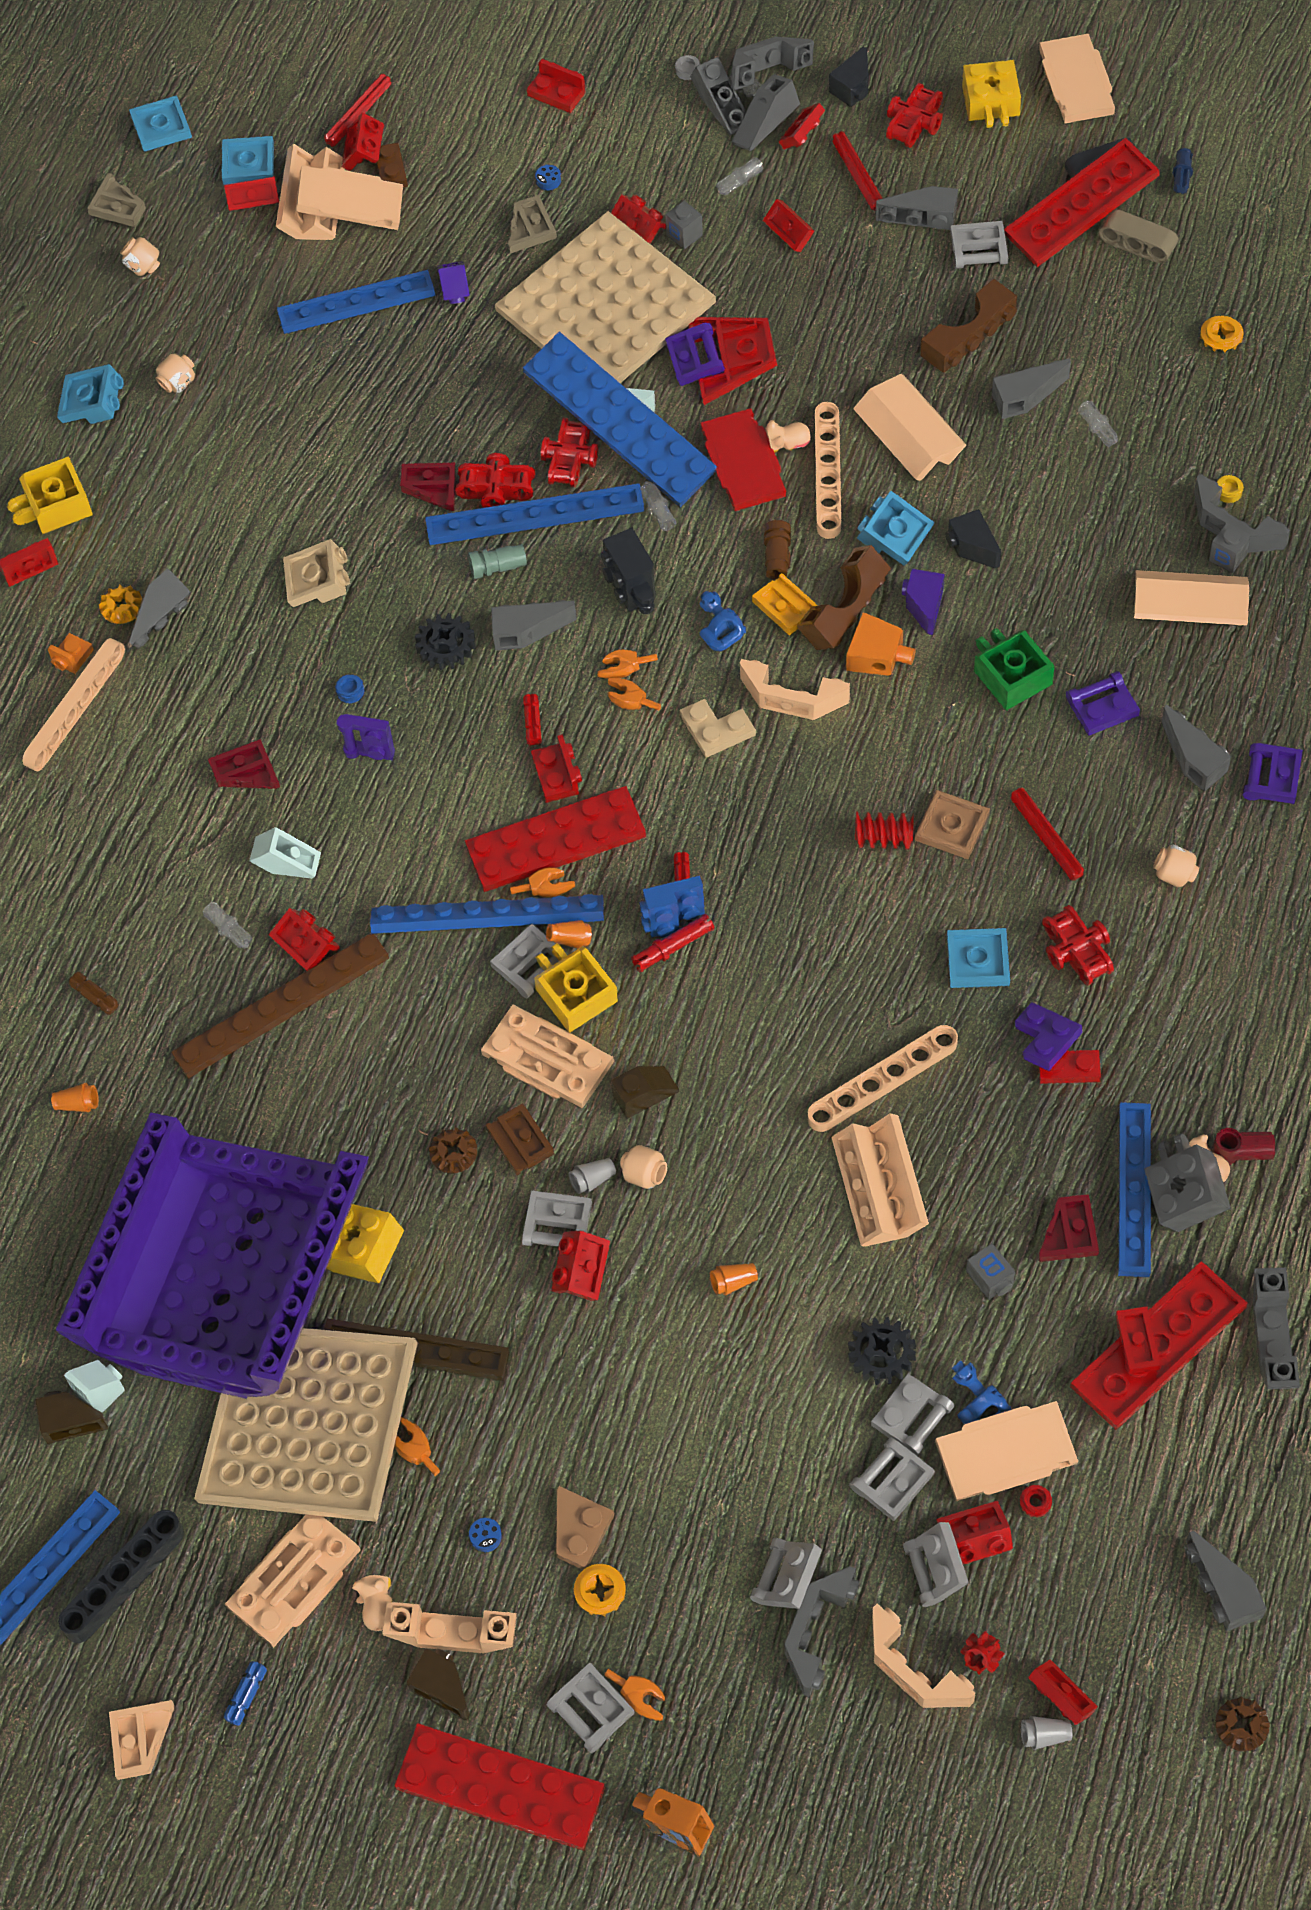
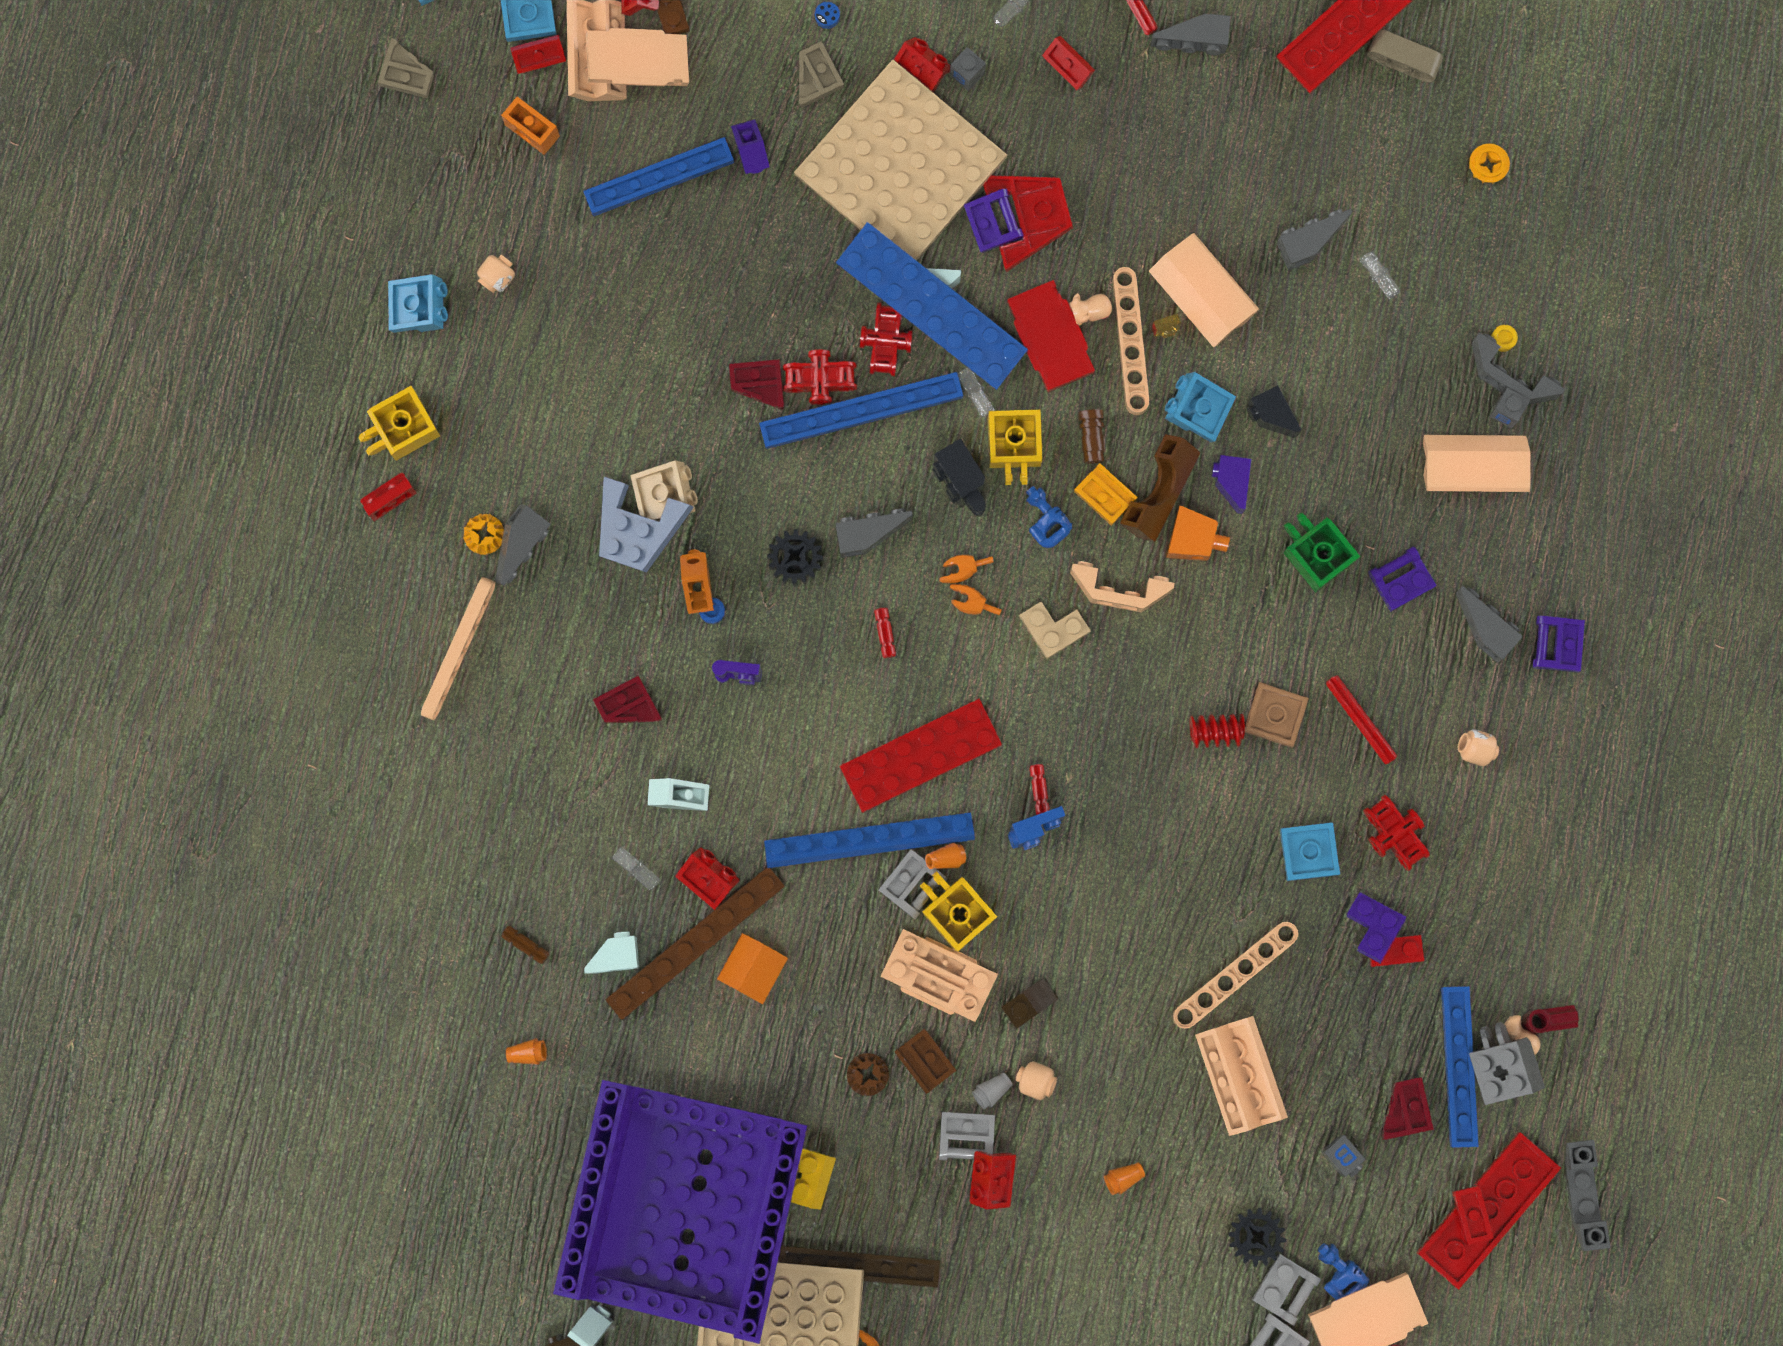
camera: 10 degrees left, 20 degrees up
orange bracket [48,633,94,674] -> none
light nougat head [120,237,160,276] -> none
sand green axle [468,544,527,579] -> none
orange hand [510,868,575,897] -> none
red bracket [531,734,582,803] -> none
red pin [631,914,714,973] -> none
reddish brown arch [921,279,1017,373] -> none
light grey plate [950,221,1008,269] -> none
none -> orange brick [501,97,560,155]
none -> light aqua slope [584,932,640,974]
none -> wing [599,477,694,573]
none -> orange torso [680,549,714,614]
none -> orange slope [717,933,788,1004]
none -> yellow hinge [988,410,1042,485]
none -> clear yellow plate [1151,313,1181,338]

